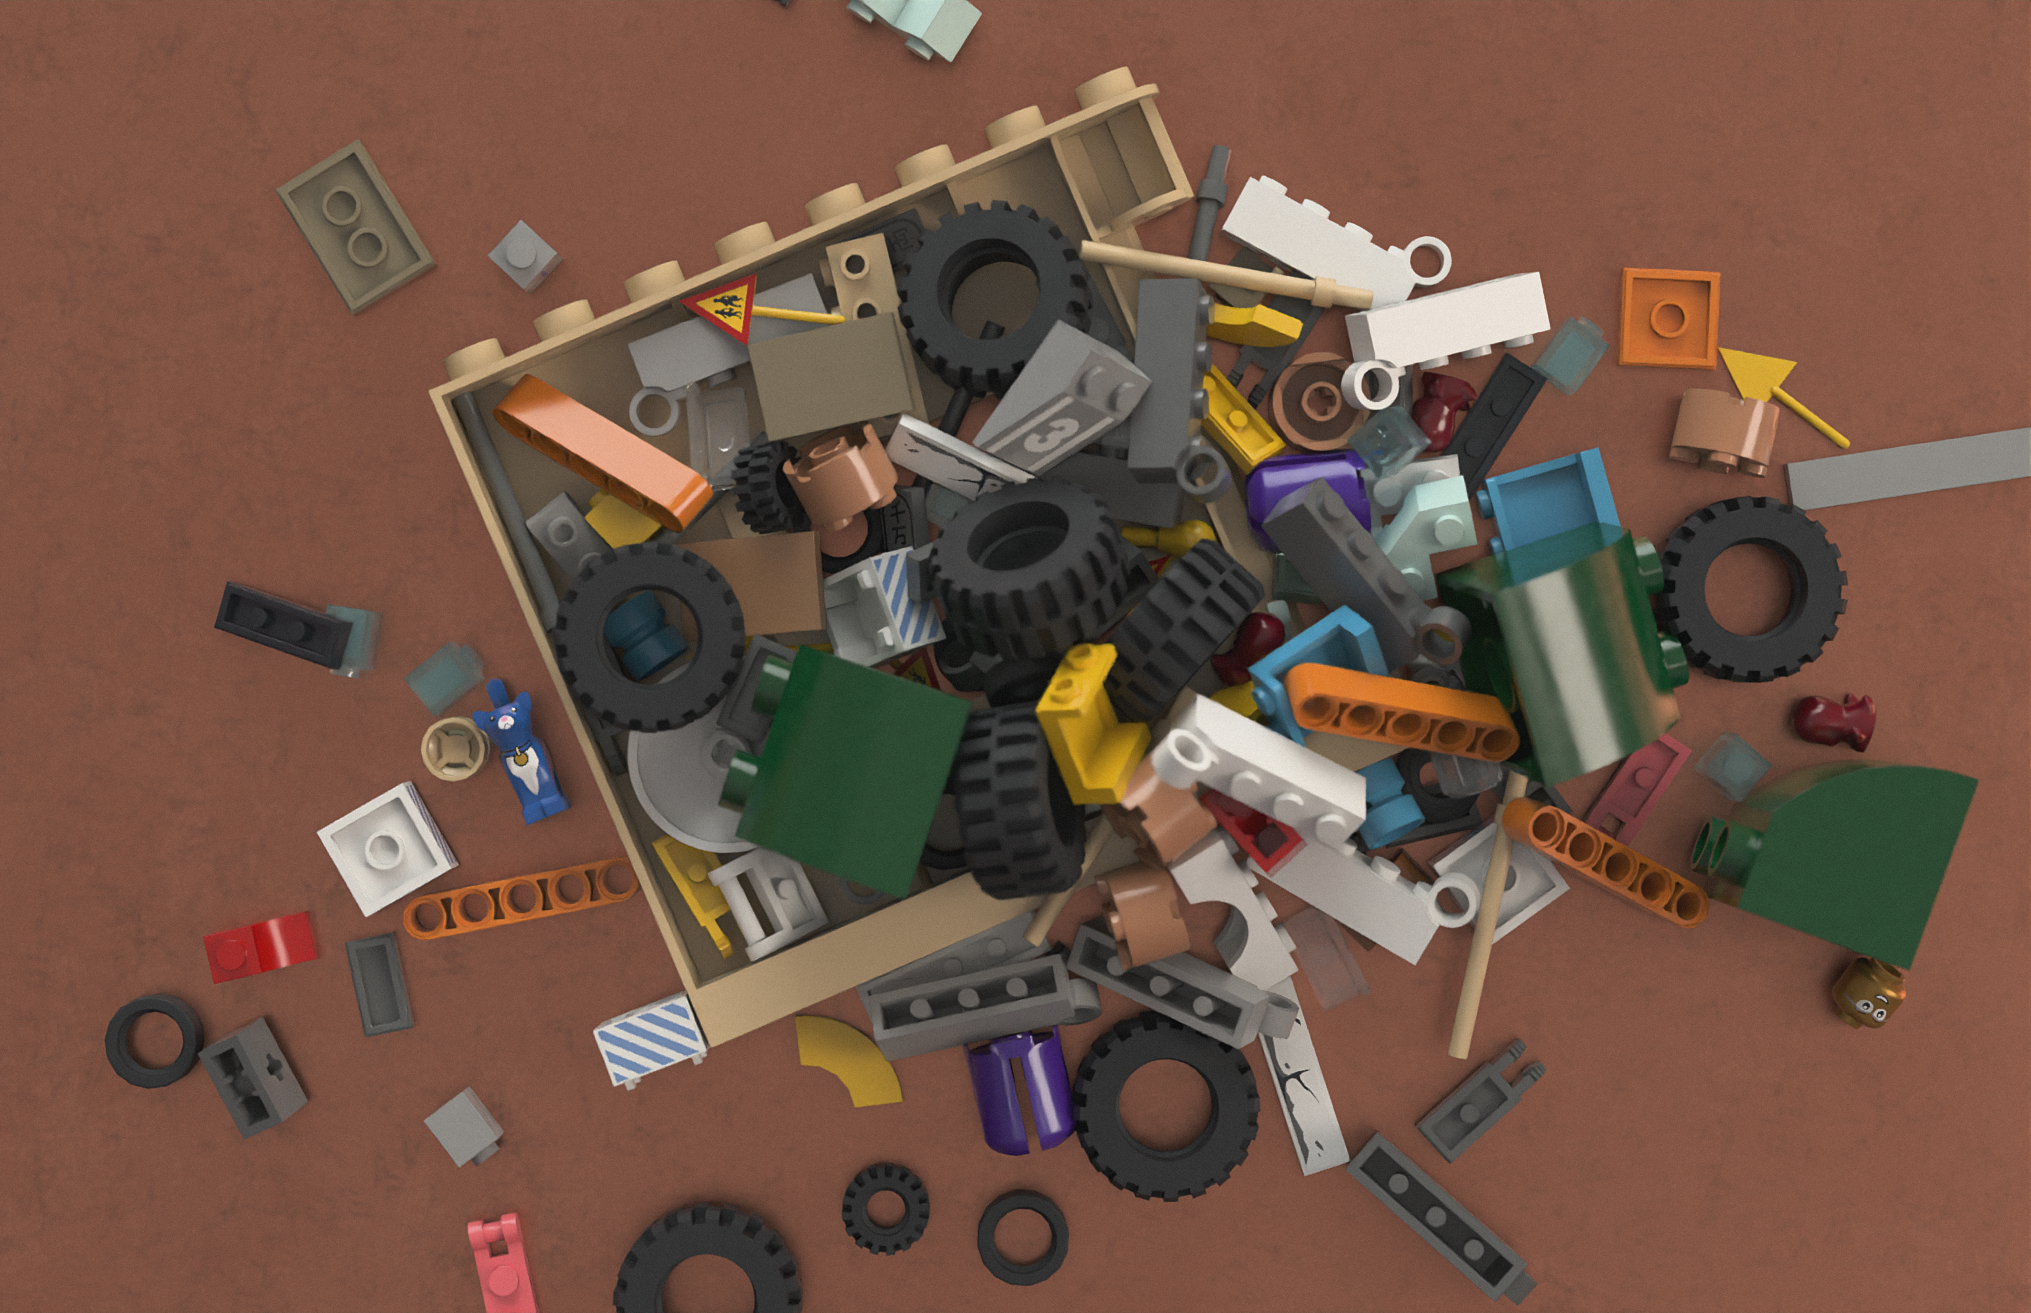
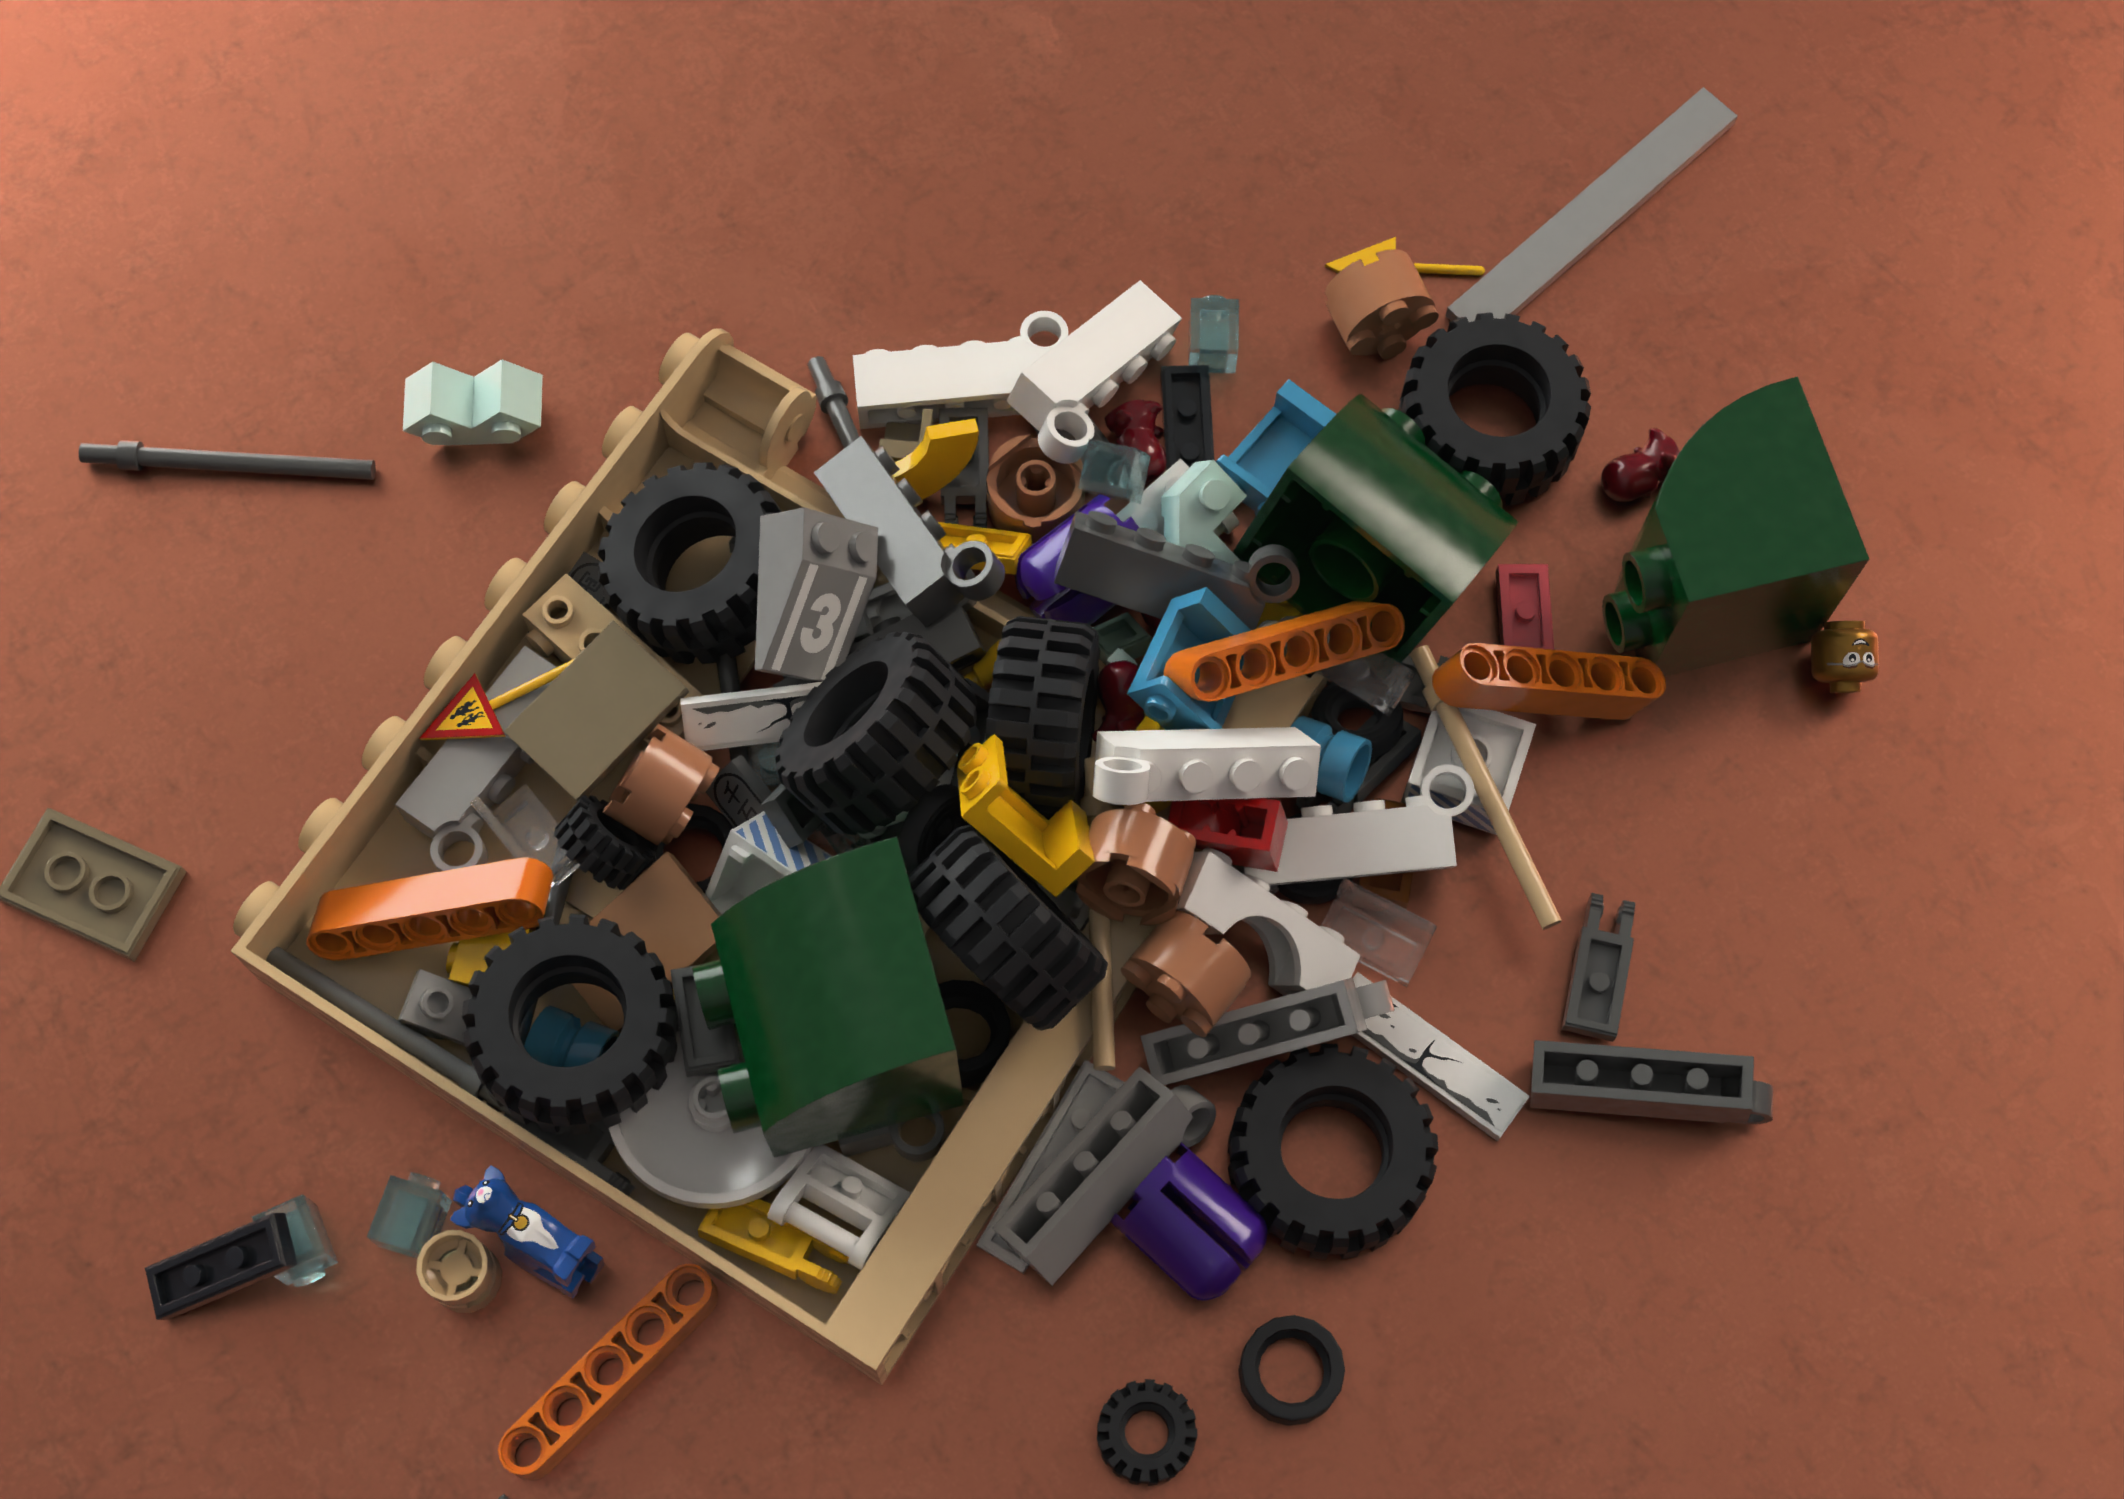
camera: 40 degrees left, 20 degrees down
white container [317,781,459,917] -> none
light grey brick [488,220,563,294] -> none
container [593,990,710,1091] -> none
yellow tile [795,1014,903,1107] -> none
tan bar [1080,240,1373,310] -> none
orange tile [1617,268,1721,370] -> none
clear light blue brick [1693,732,1772,802] -> none

